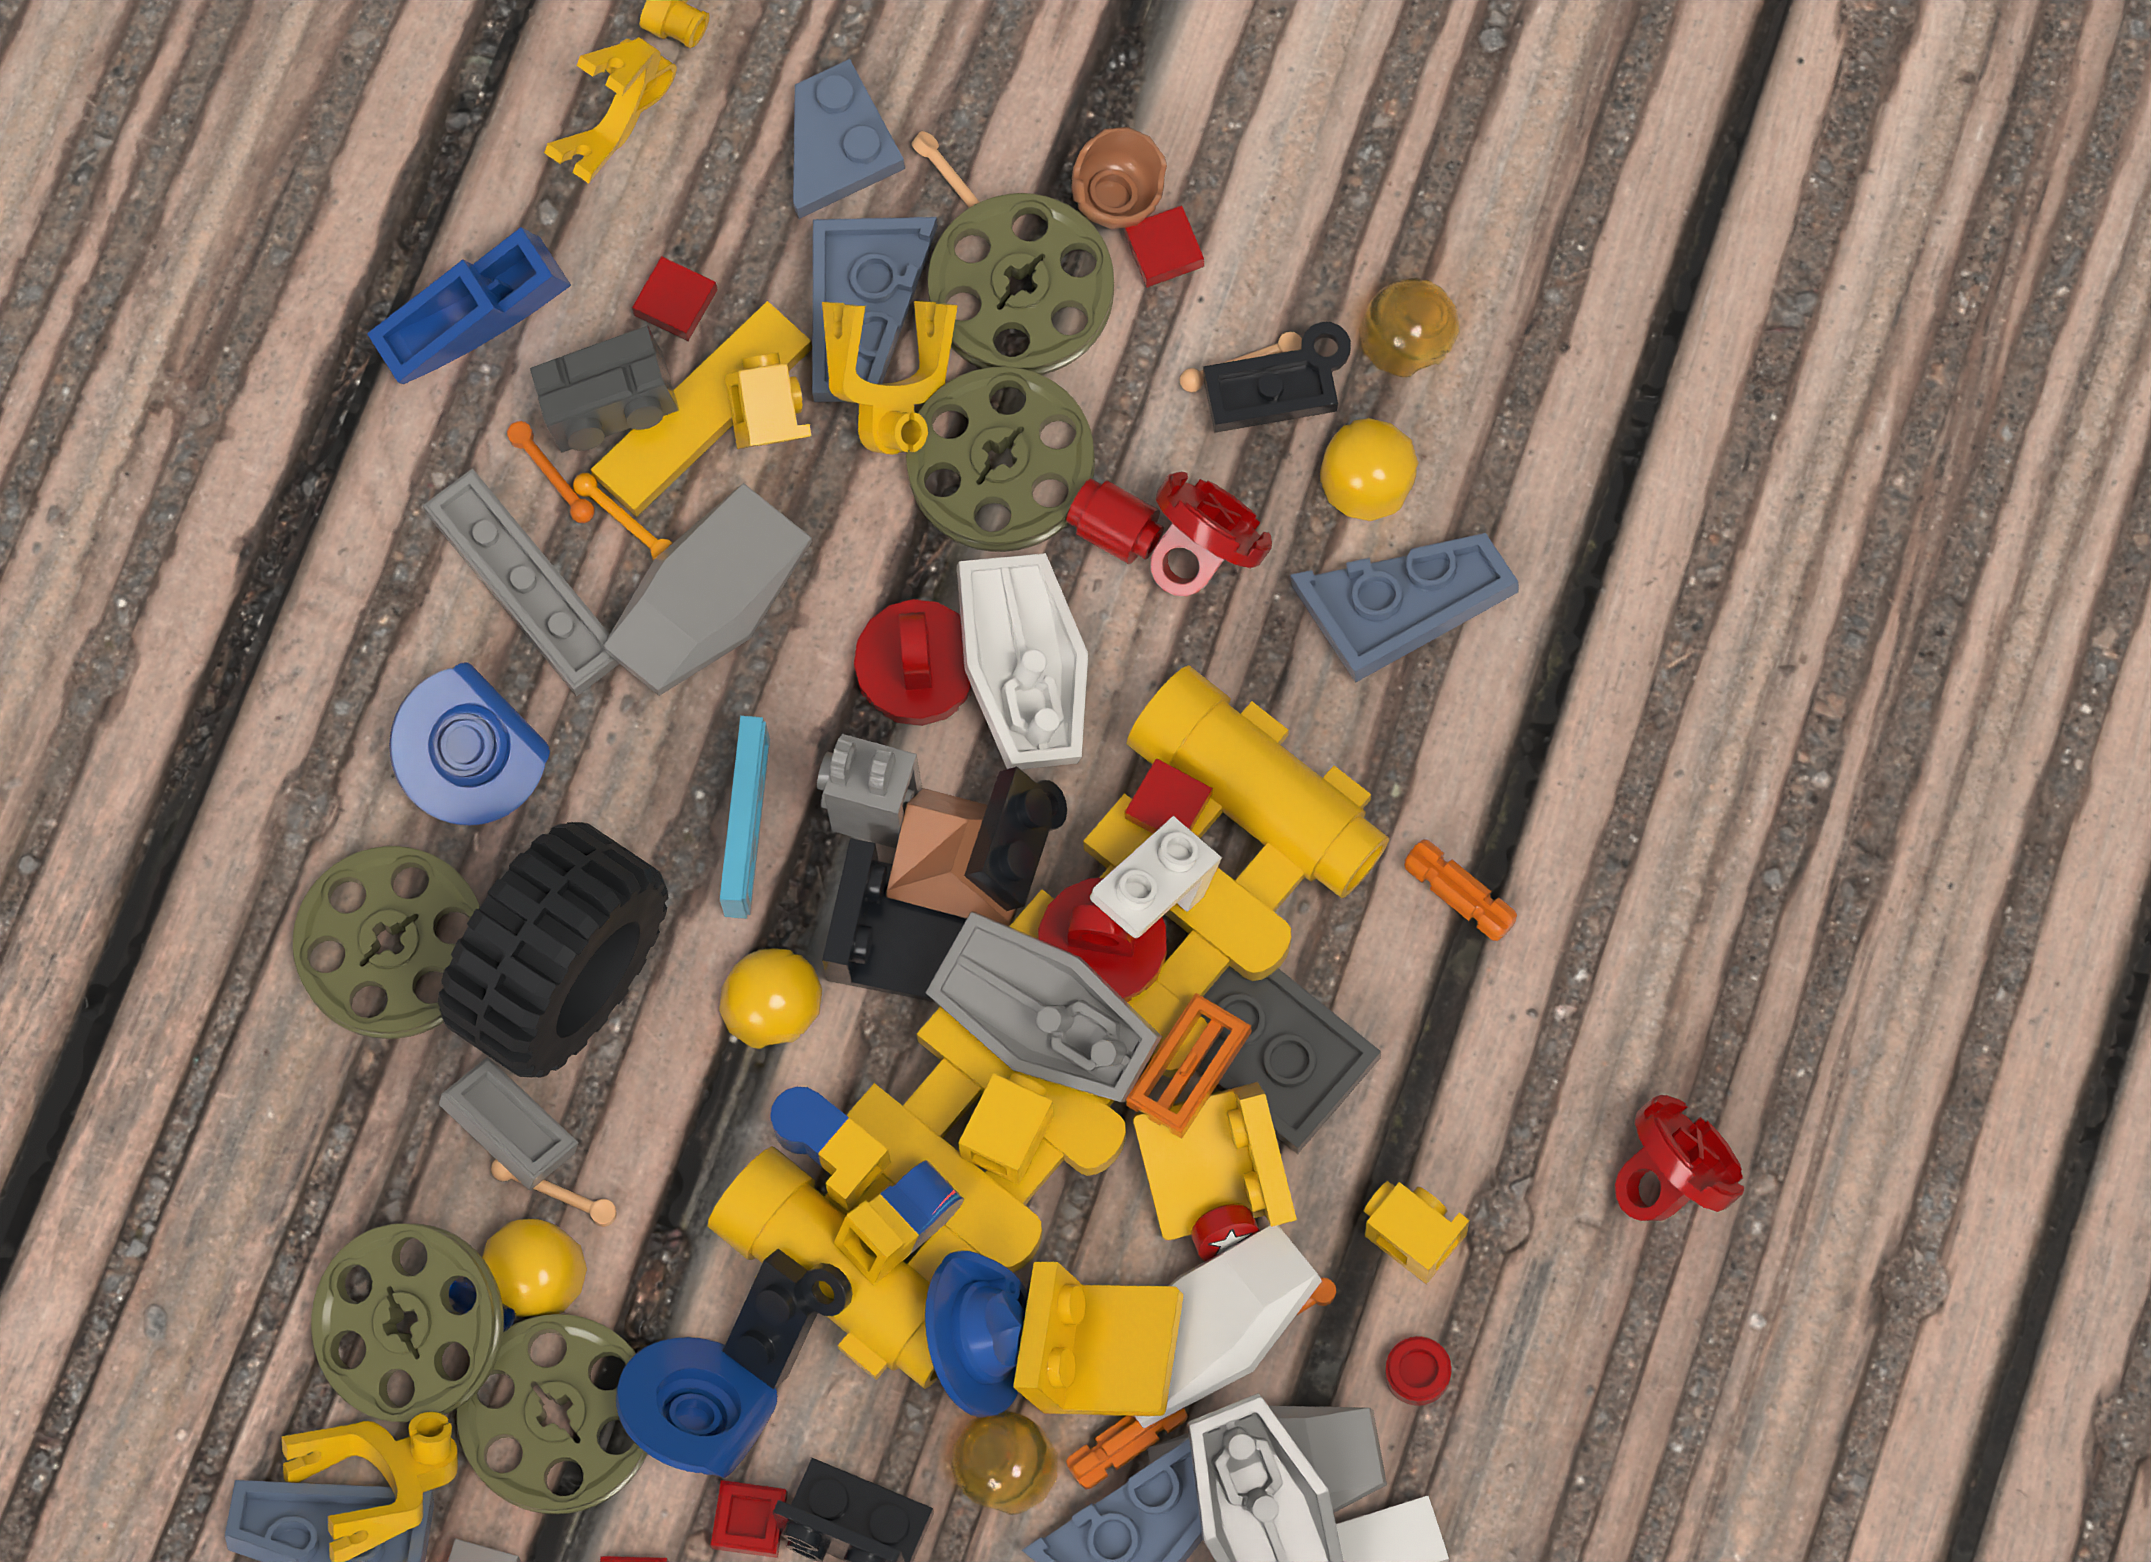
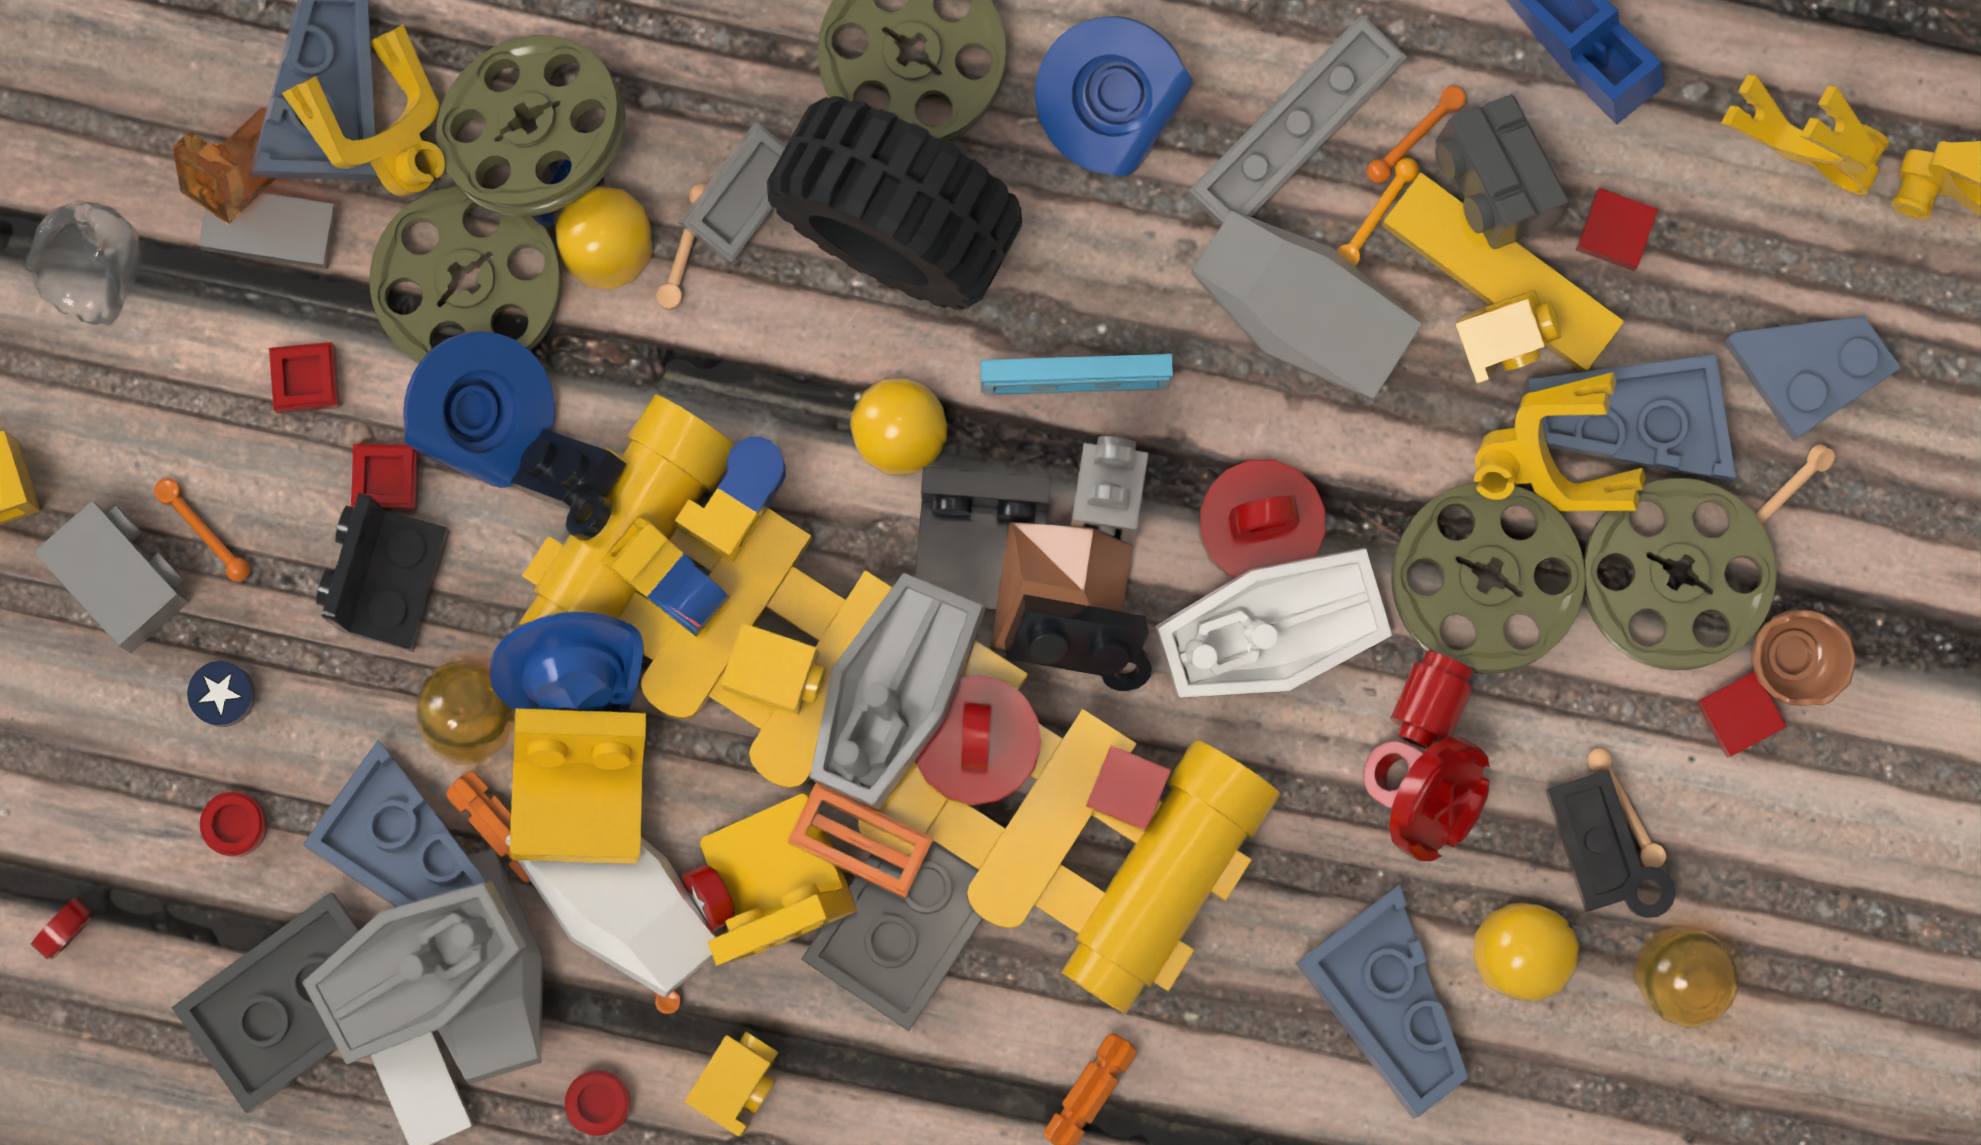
camera: 75 degrees right, 10 degrees up
white bracket [1090,816,1222,938] -> none

